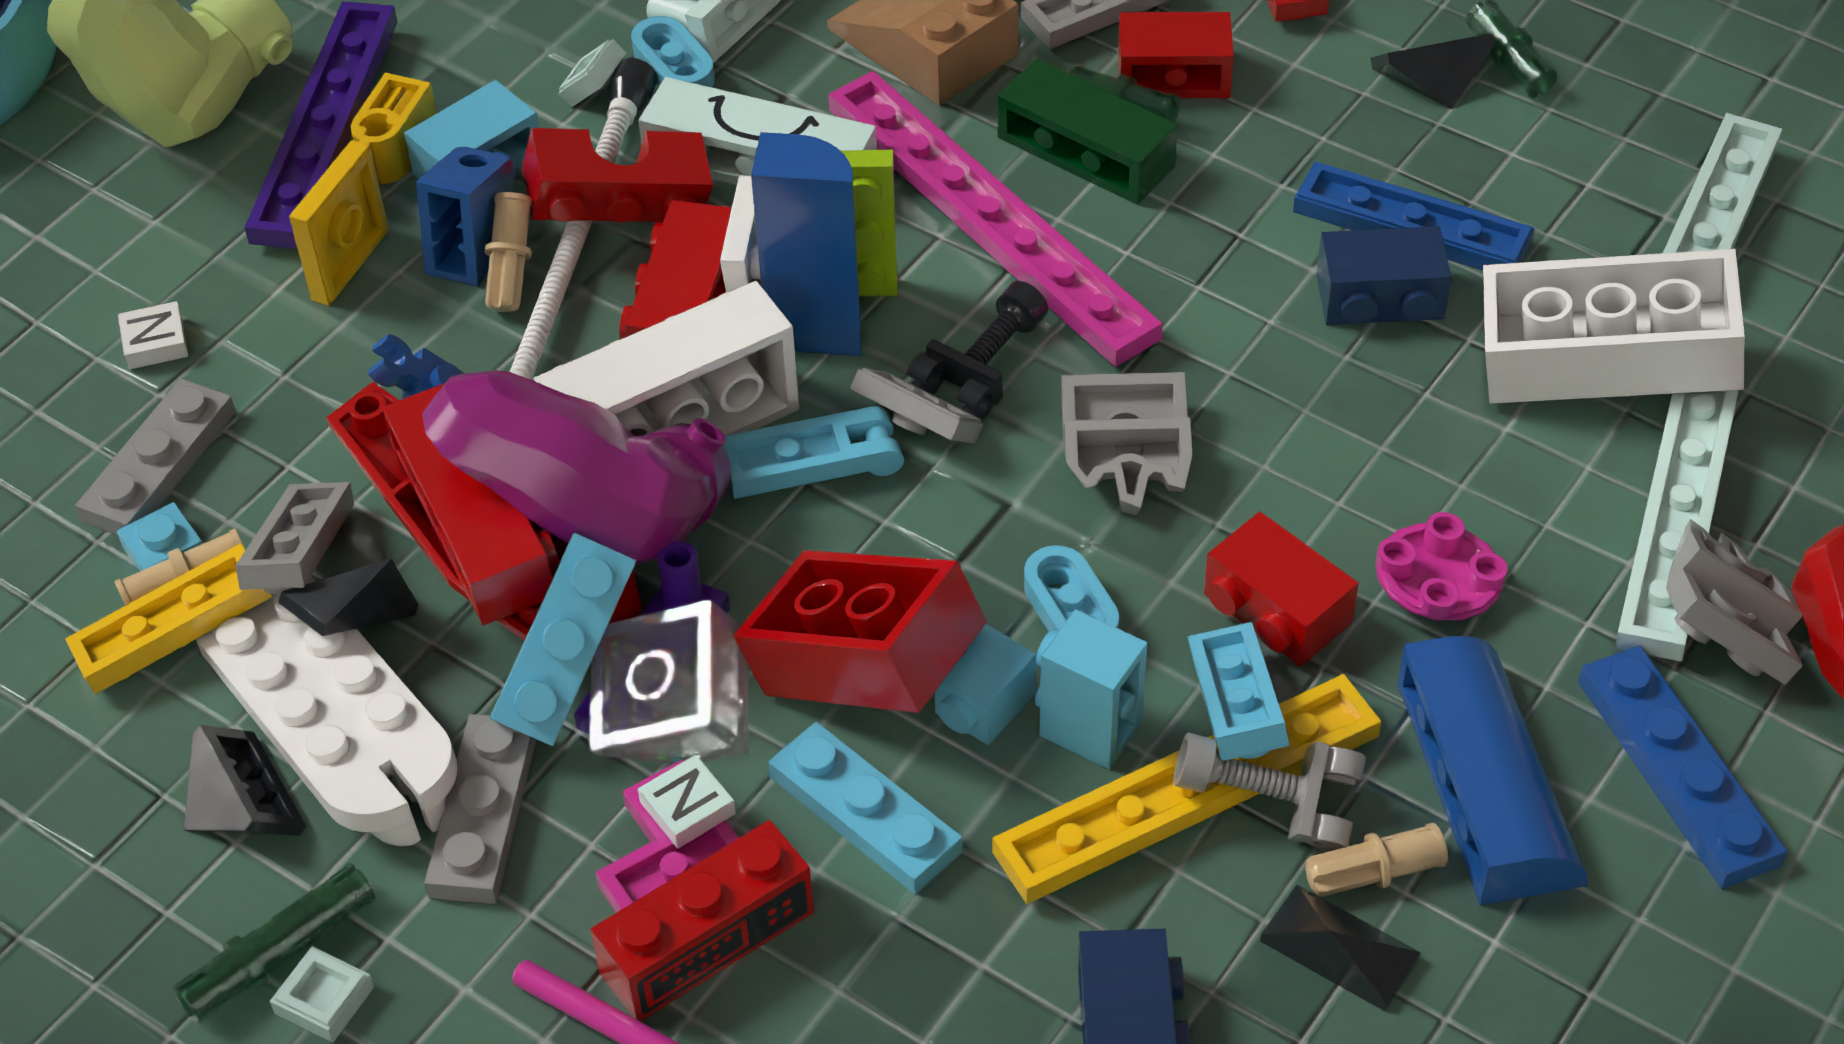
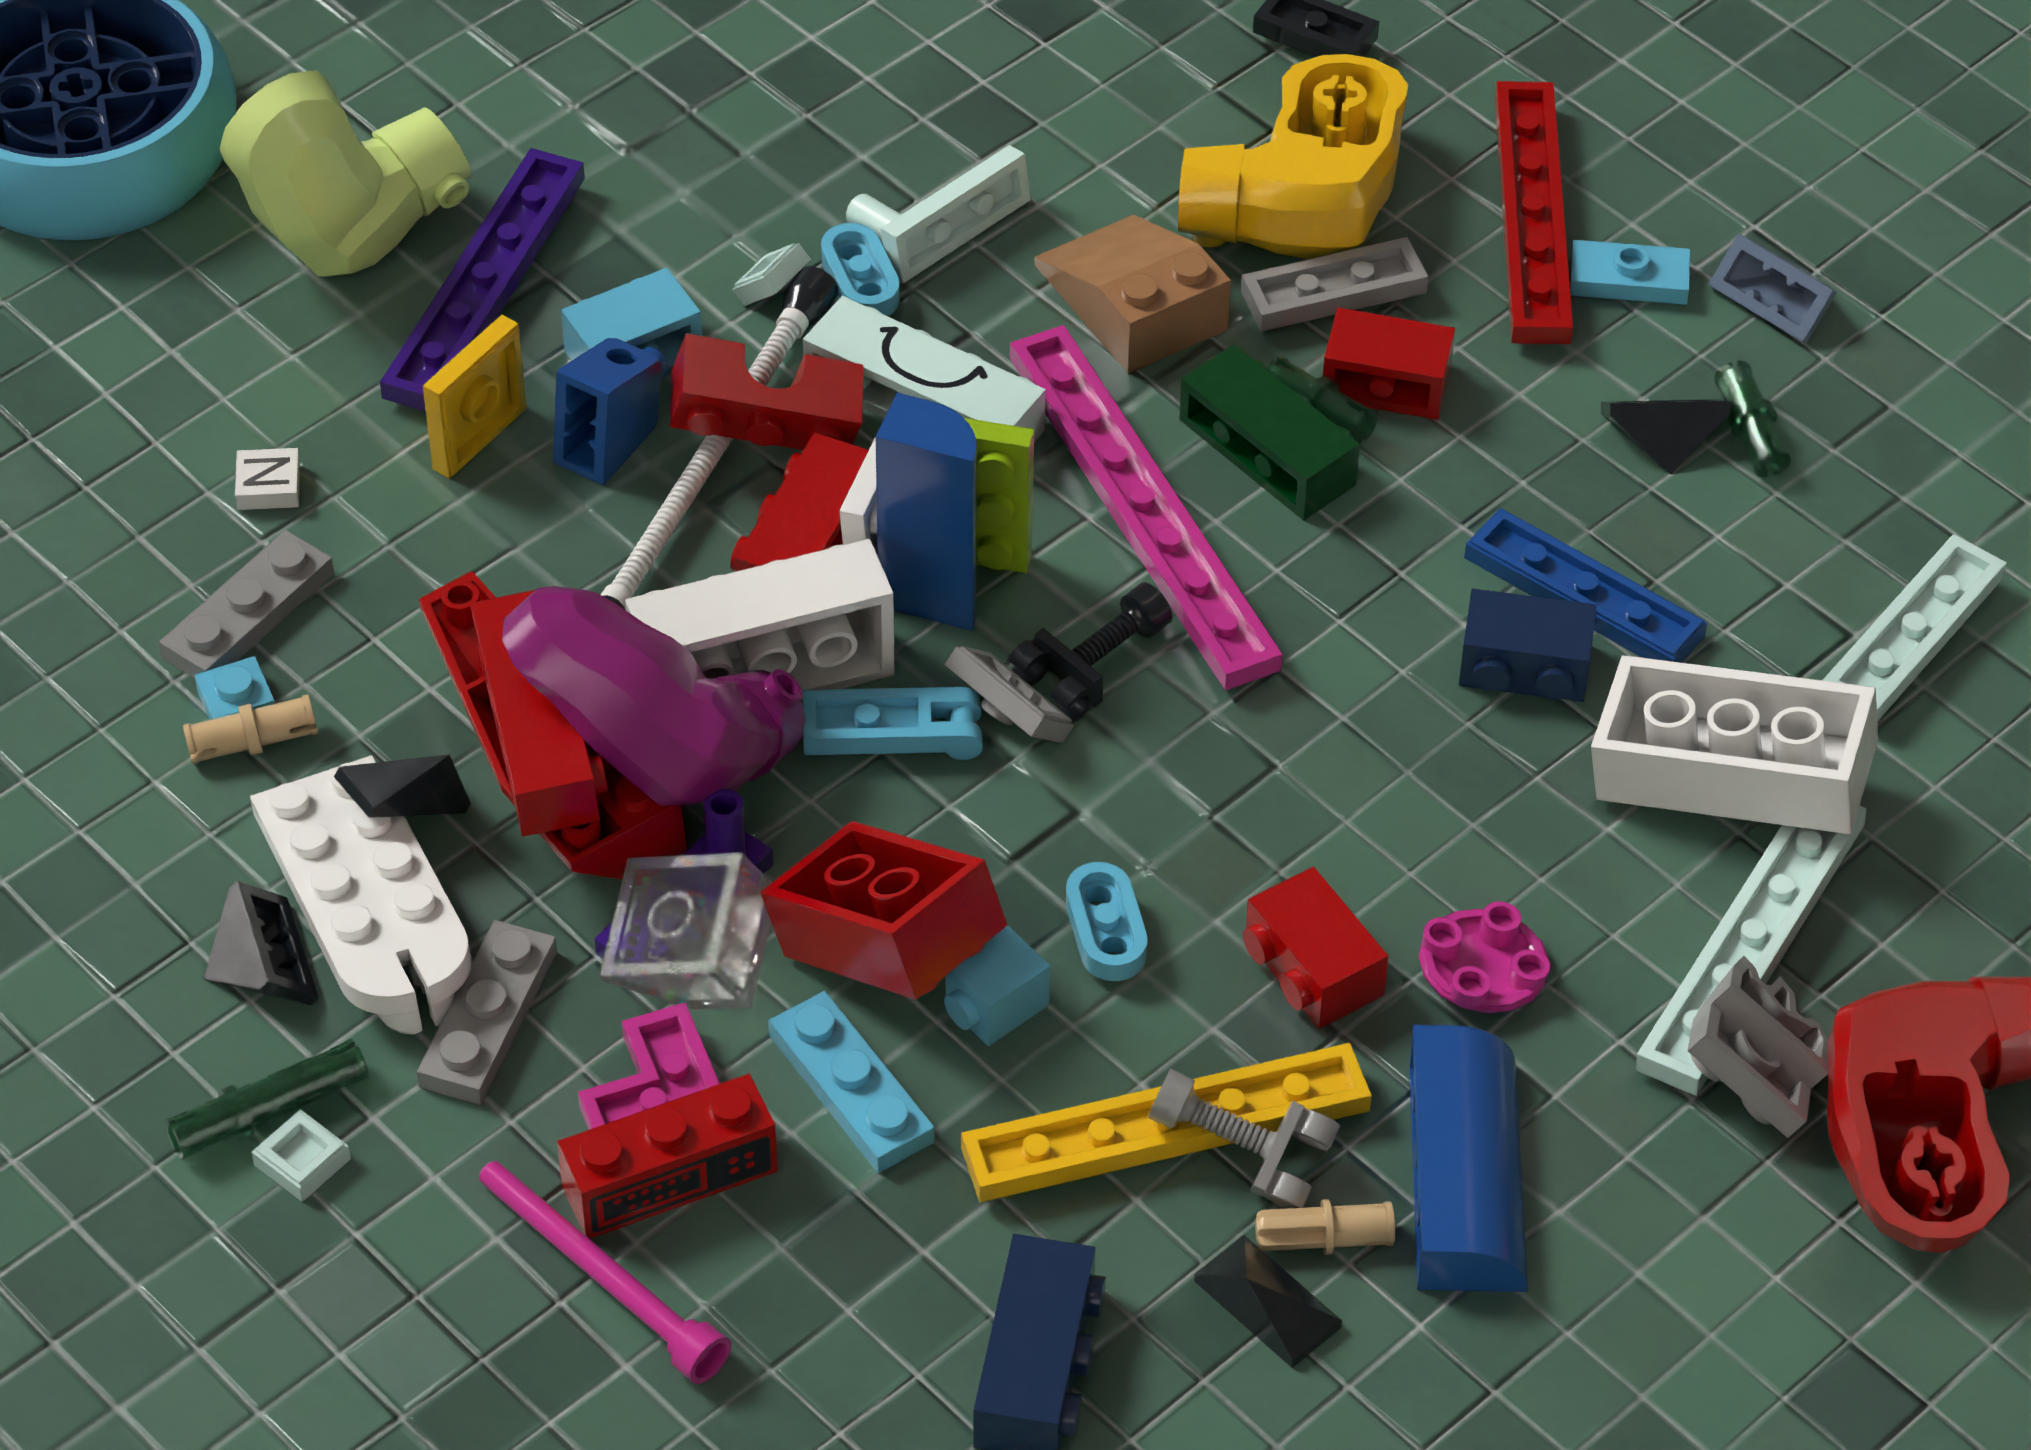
camera: 10 degrees right, 0 degrees up
yellow plate [65,543,272,695] -> none
light grey plate [235,482,354,595] -> none
yellow piece [350,72,437,185] -> none
blue plate [368,334,464,399] -> none
tan axle [484,192,533,312] -> none
medium azure plate [490,533,636,746] -> none
light aqua tile [638,755,736,849] -> none
medium azure brick [1035,609,1147,770] -> none
light grey plate [1061,372,1192,515] -> none
medium azure plate [1187,622,1290,761] -> none
blue plate [1578,645,1787,890] -> none

